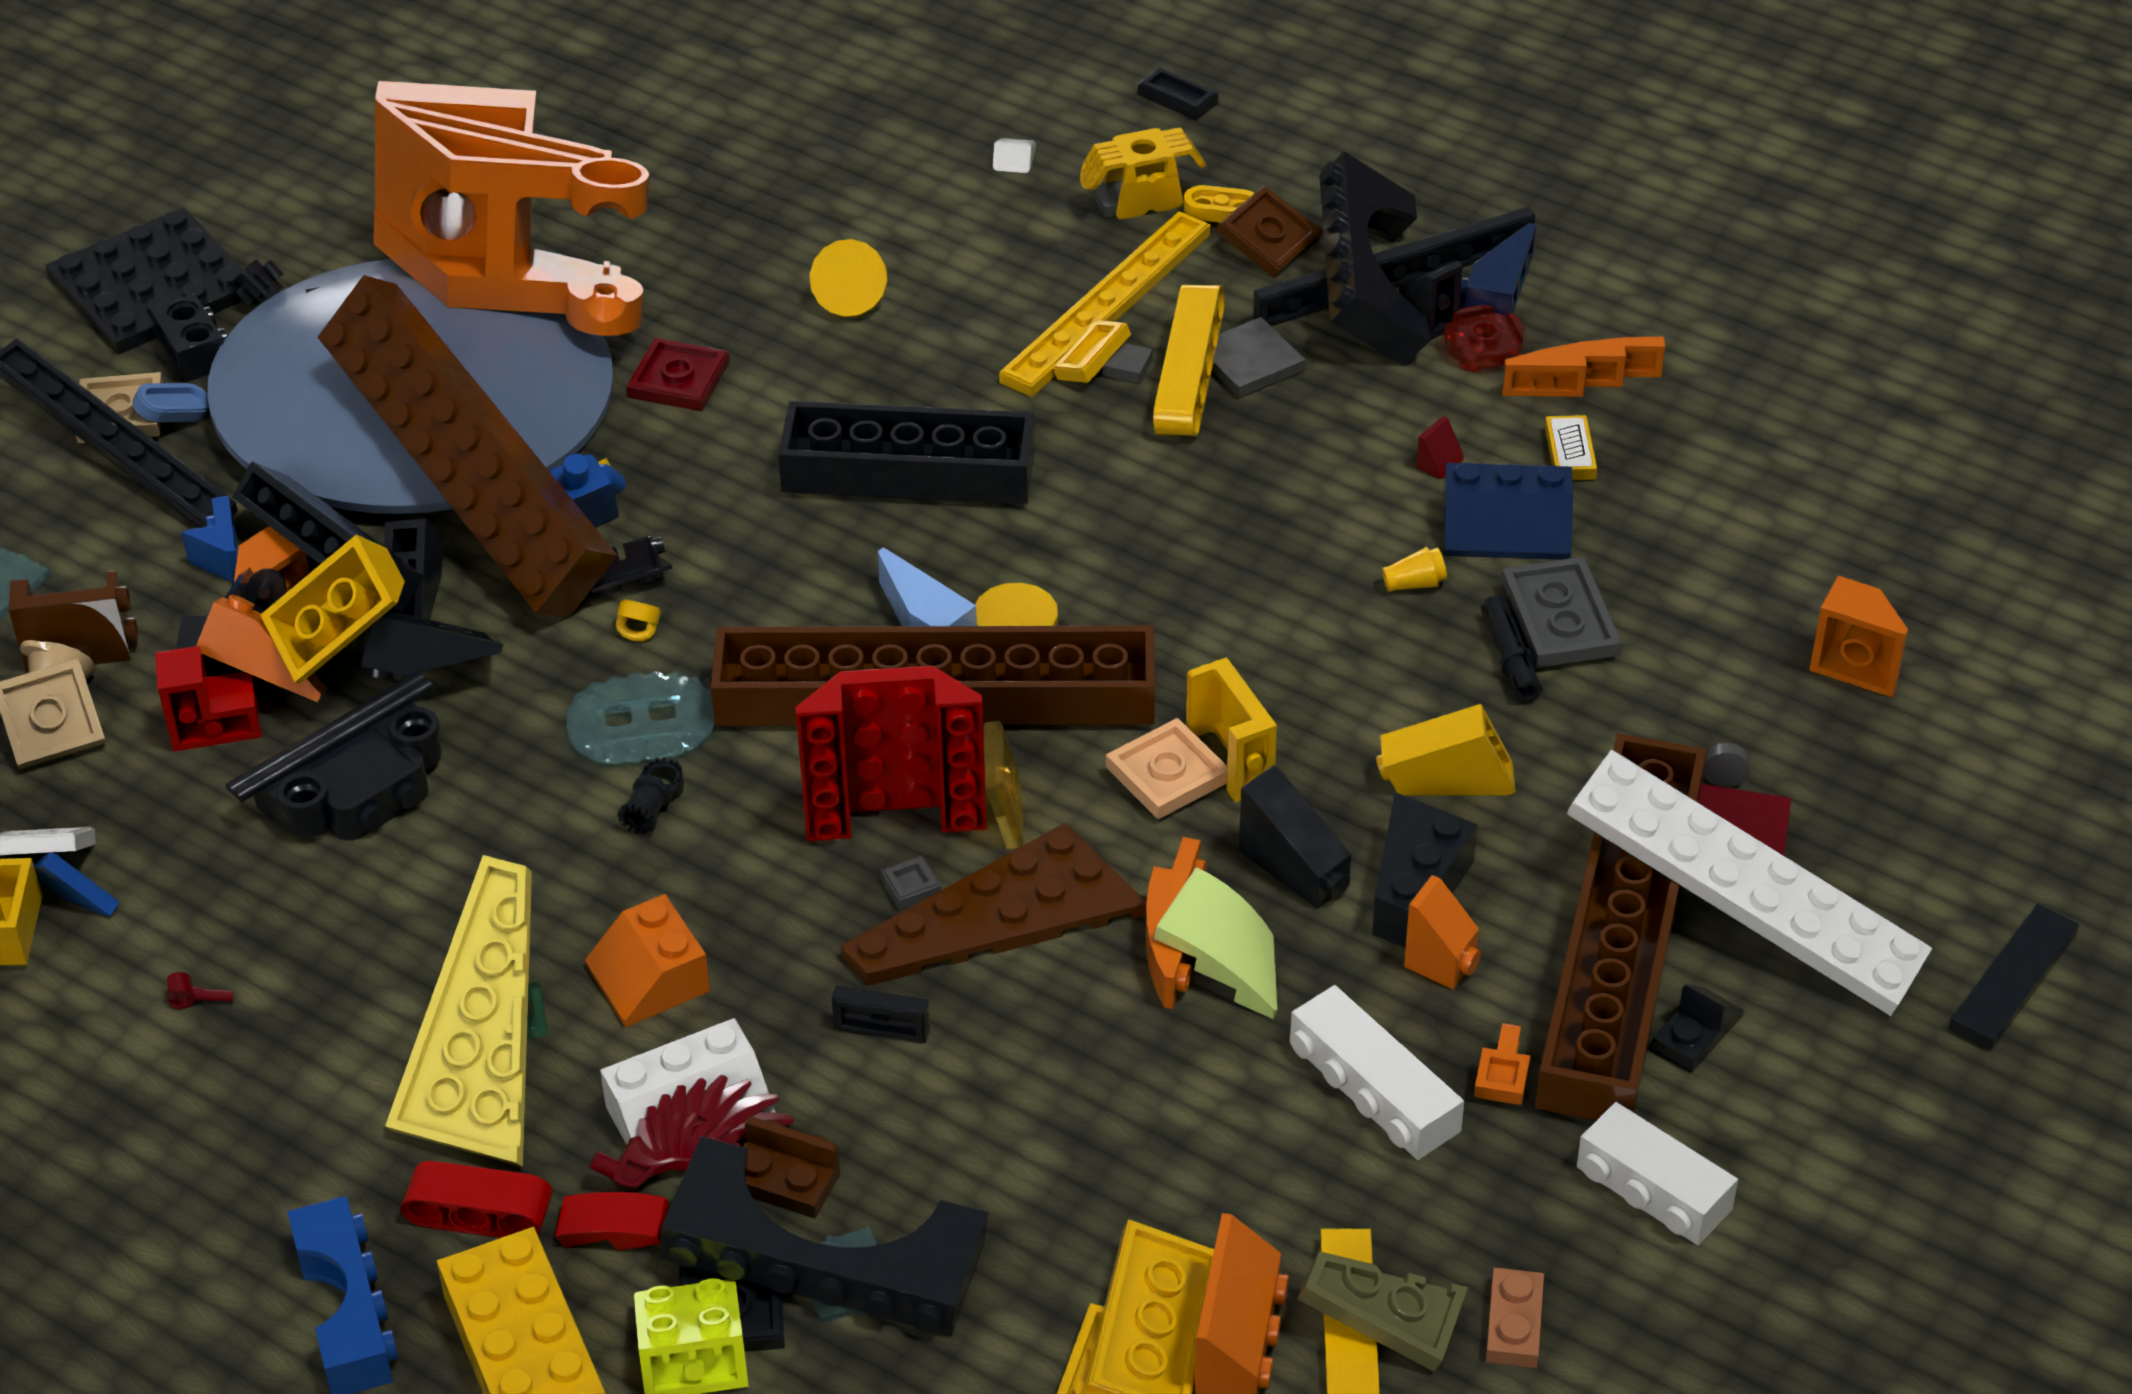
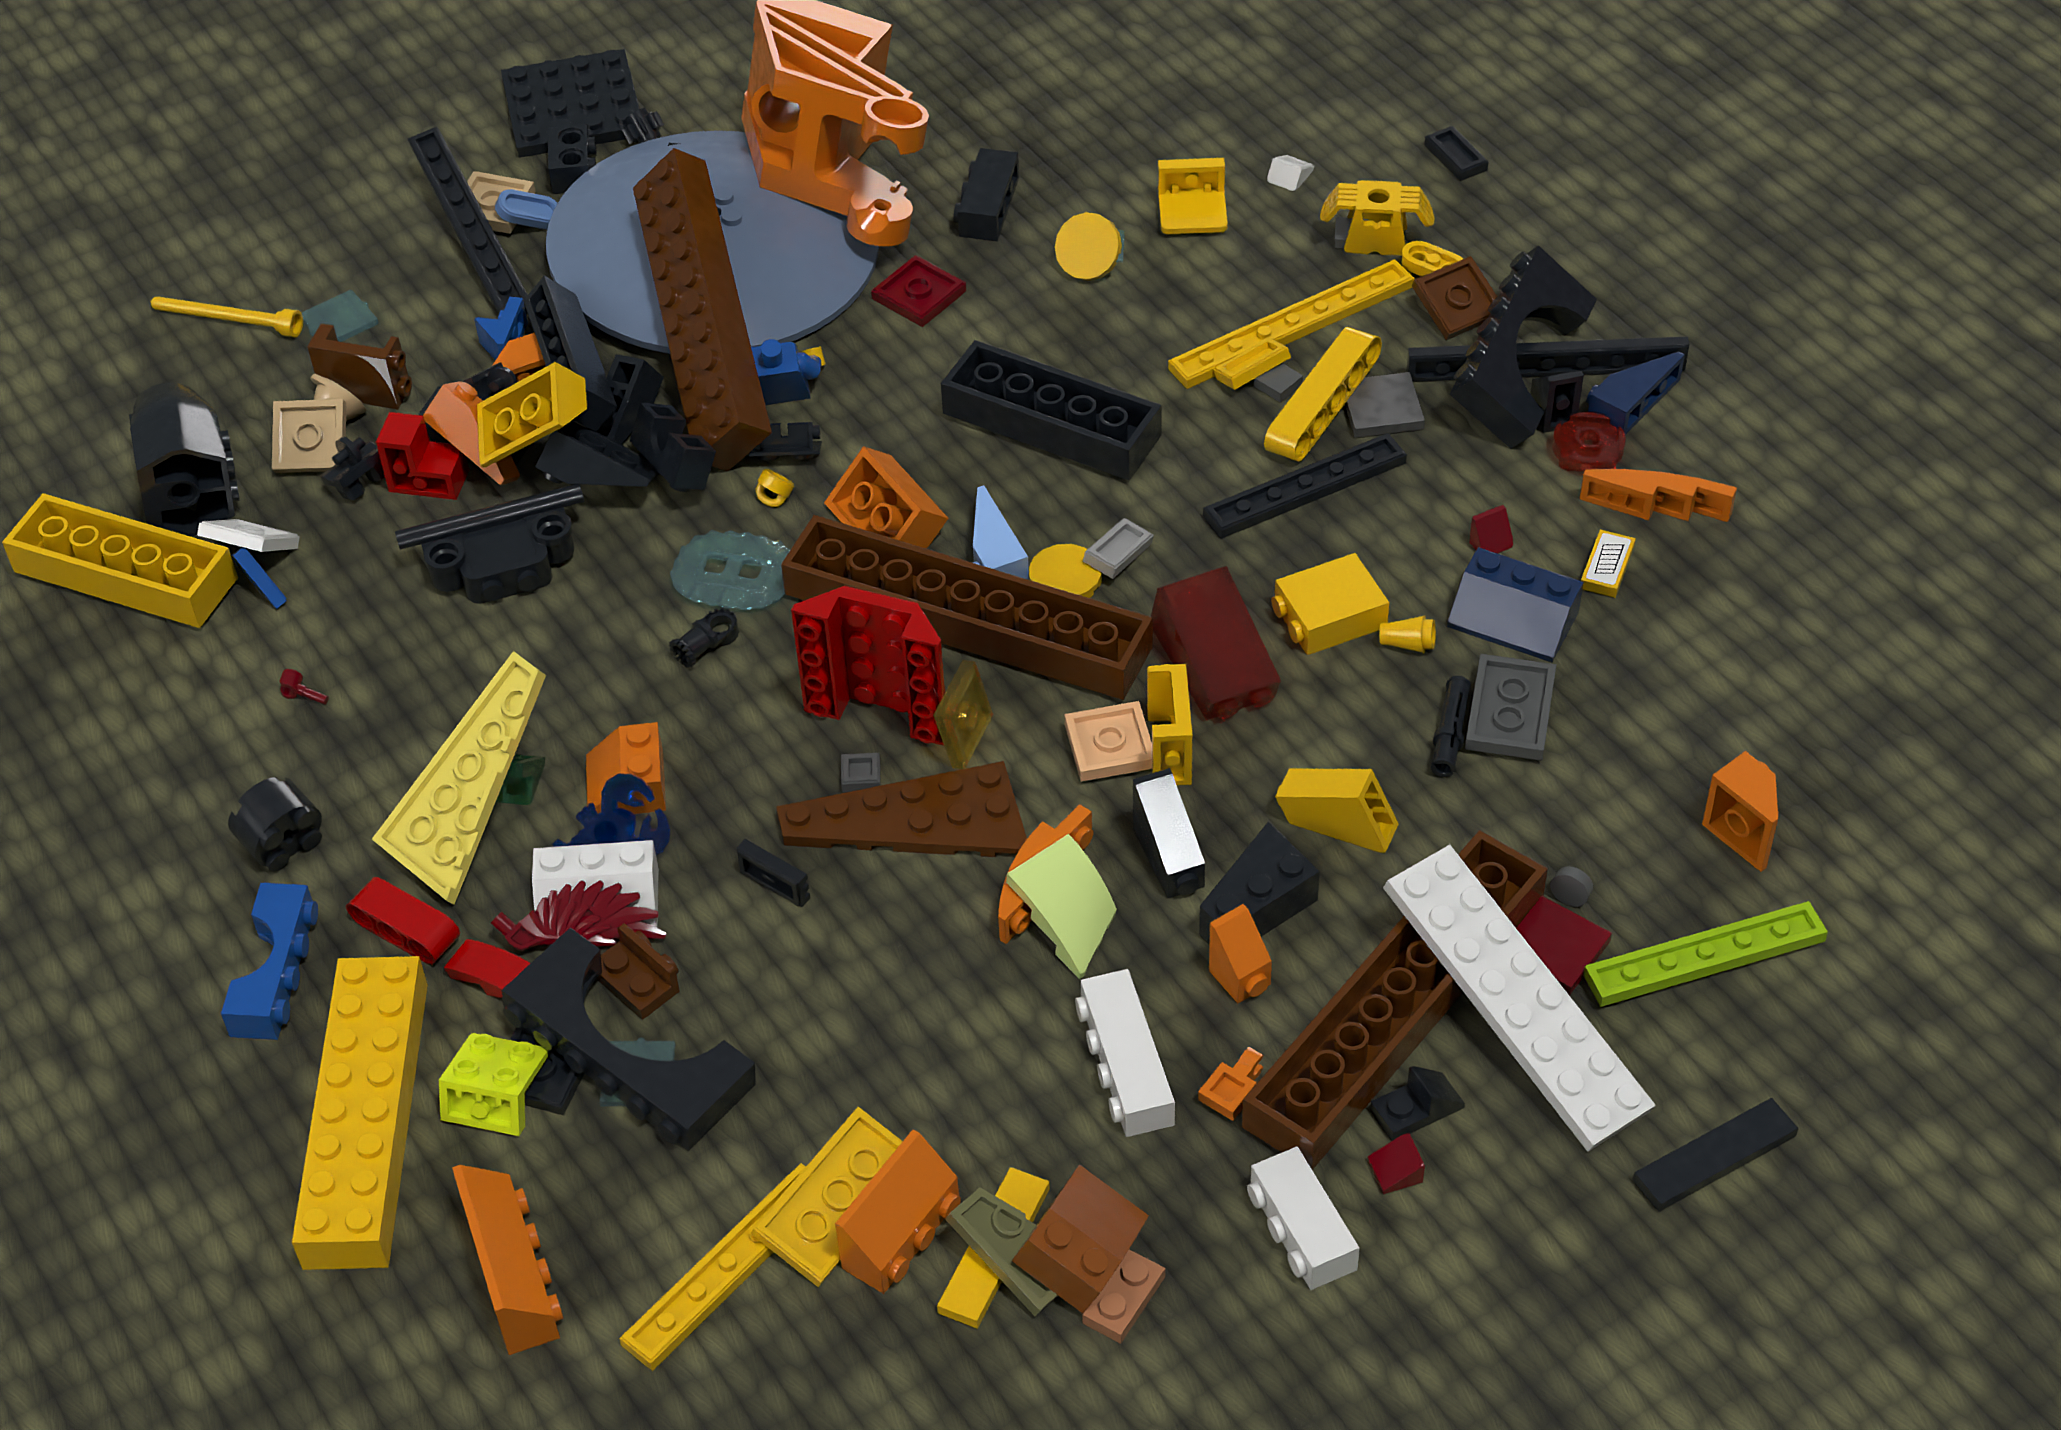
camera: 25 degrees right, 5 degrees up
none -> black brick [228,777,322,872]
none -> black hips [320,437,385,500]
none -> clear blue animal [552,773,671,856]
none -> black arch [630,403,716,492]
none -> orange slope [824,446,949,548]
none -> black brick [953,148,1019,242]
none -> dark orange slope [1012,1164,1149,1313]
none -> light grey tile [1083,518,1154,579]
none -> clear red slope [1150,566,1281,720]
none -> yellow bracket [1158,158,1228,234]
none -> black tile [1203,433,1407,539]
none -> yellow brick [1271,553,1389,655]
none -> dark red slope [1367,1133,1425,1194]
none -> lime plate [1583,901,1828,1007]

